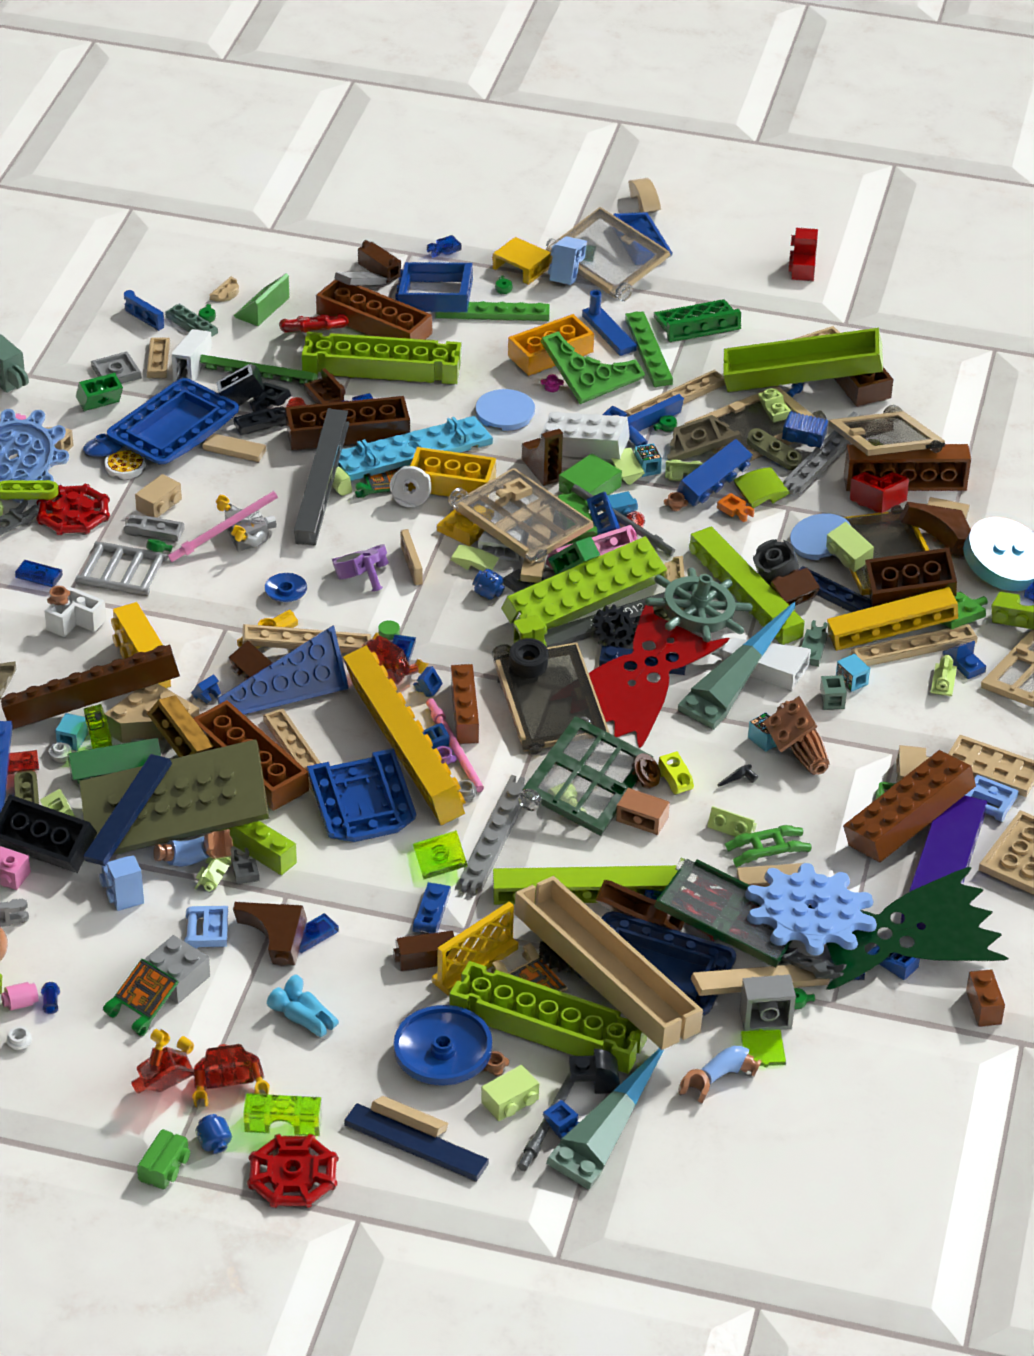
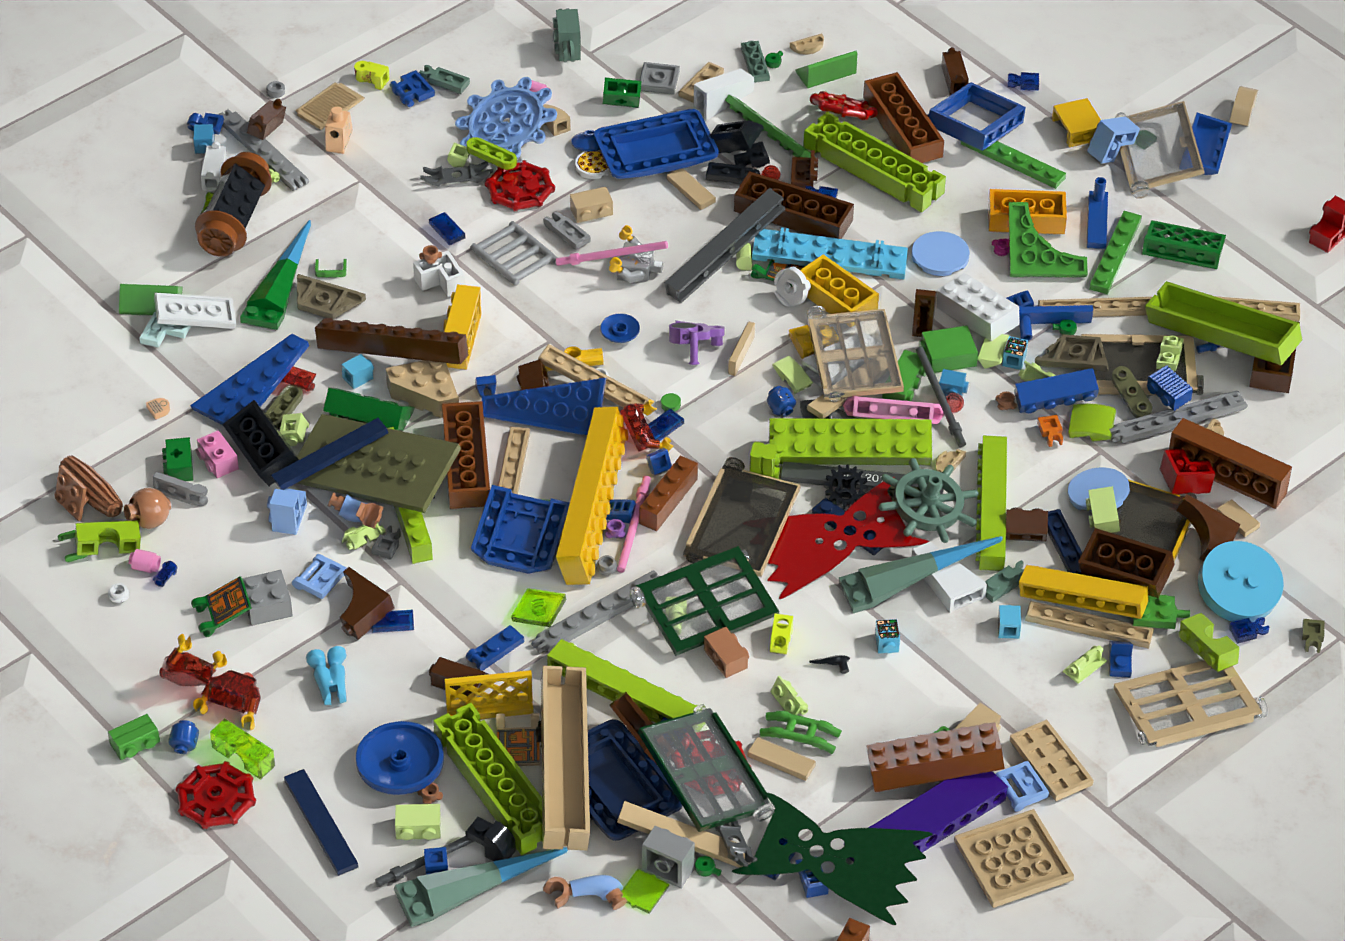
camera: 35 degrees right, 5 degrees up
white plate [49,742,72,763] -> none
clear neon green leg [84,704,113,749] -> none
blue plate [123,290,164,331] -> none
green piece [146,539,173,552] -> none
pearl gold brick [147,695,214,757] -> none
light grey tile [334,272,387,285] -> none
tan tile [371,1096,449,1137] -> none
green piece [495,276,513,294] -> none
tan plate [495,478,532,507] -> none
black tyre [509,638,549,678] -> none
green brick [548,537,600,575] -> none
blue slope [586,491,620,535] -> none
reddish brown gear [631,753,661,789] -> none
light blue plate [745,863,877,955] -> none
dark grey brick [753,539,799,585] -> none
nougat plate [763,696,830,775] -> none
sand green brick [820,675,847,710] -> none
door [829,405,945,456] -> none

